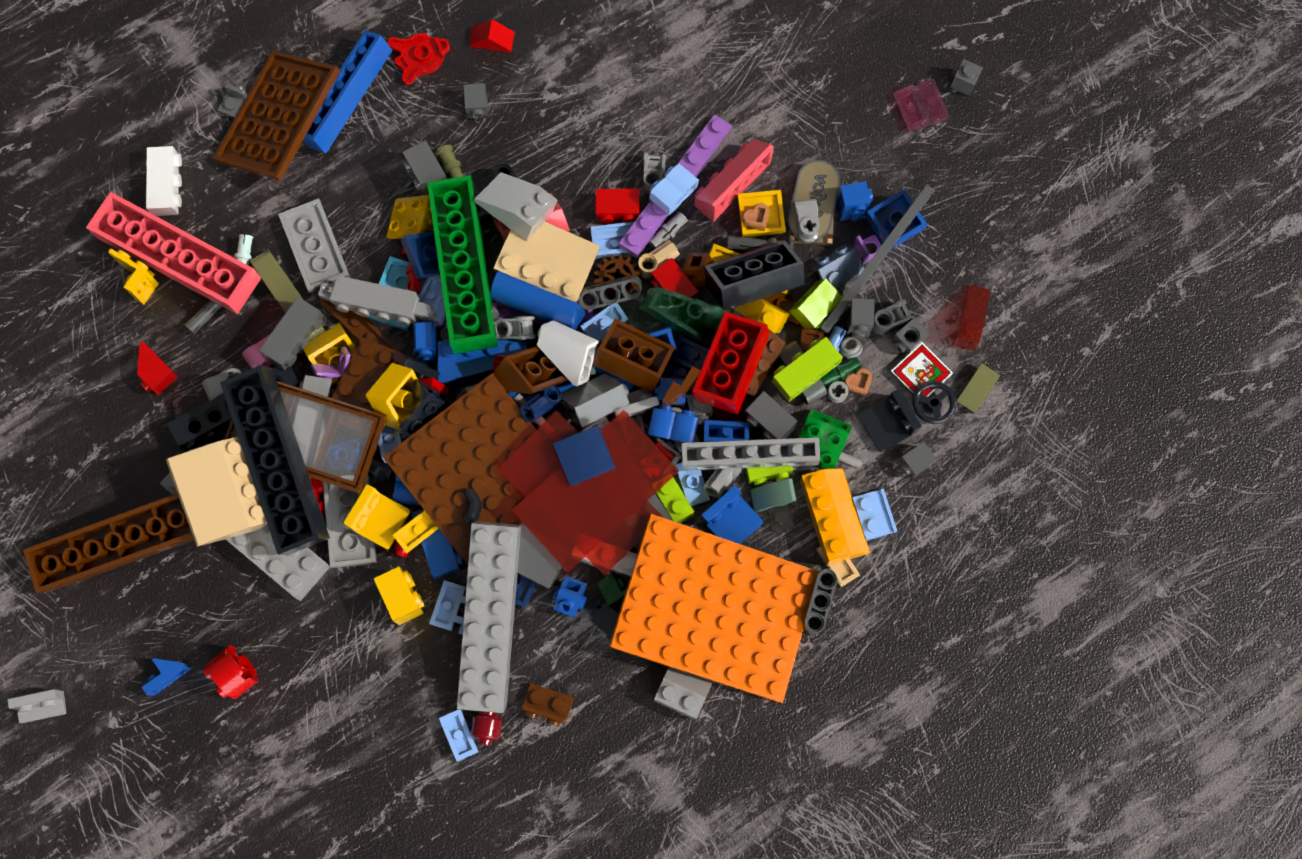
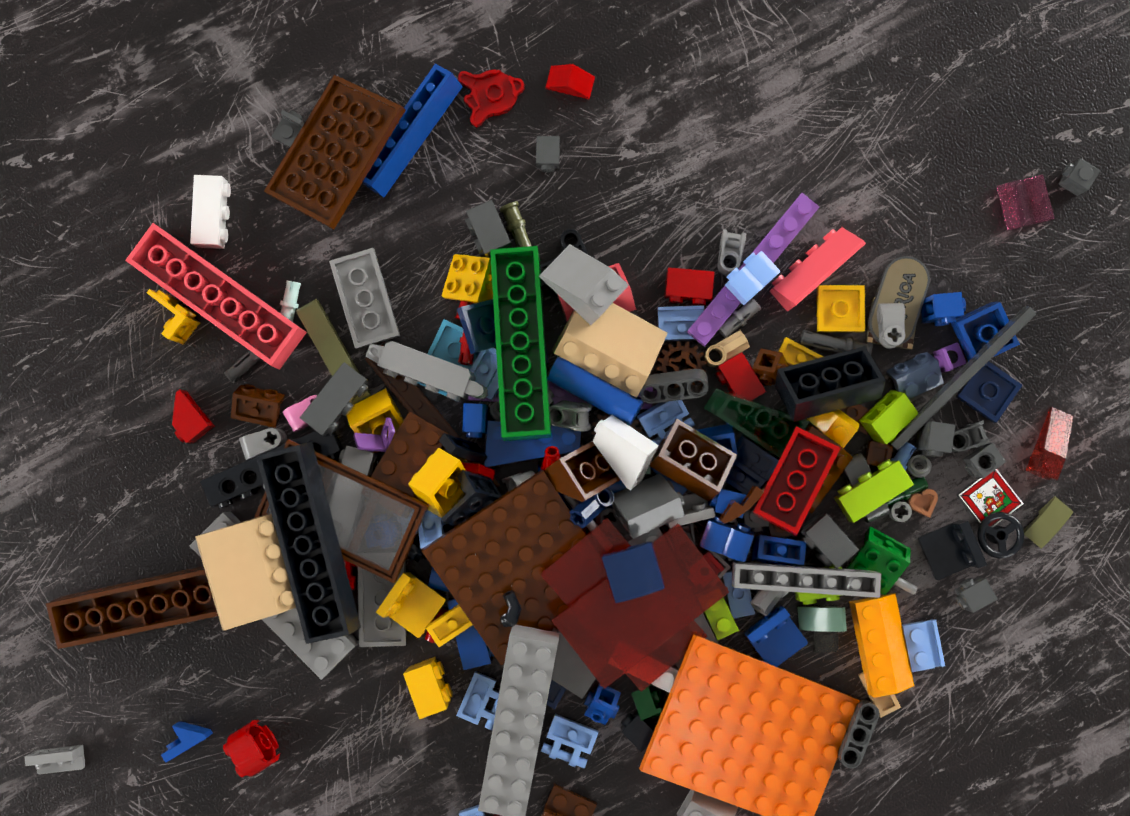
camera: 10 degrees right, 10 degrees up
nougat tile [742,203,769,231] -> none
none -> reddish brown bracket [231,384,285,428]
none -> light blue plate [541,714,599,768]
none -> dark blue plate [956,361,1022,423]

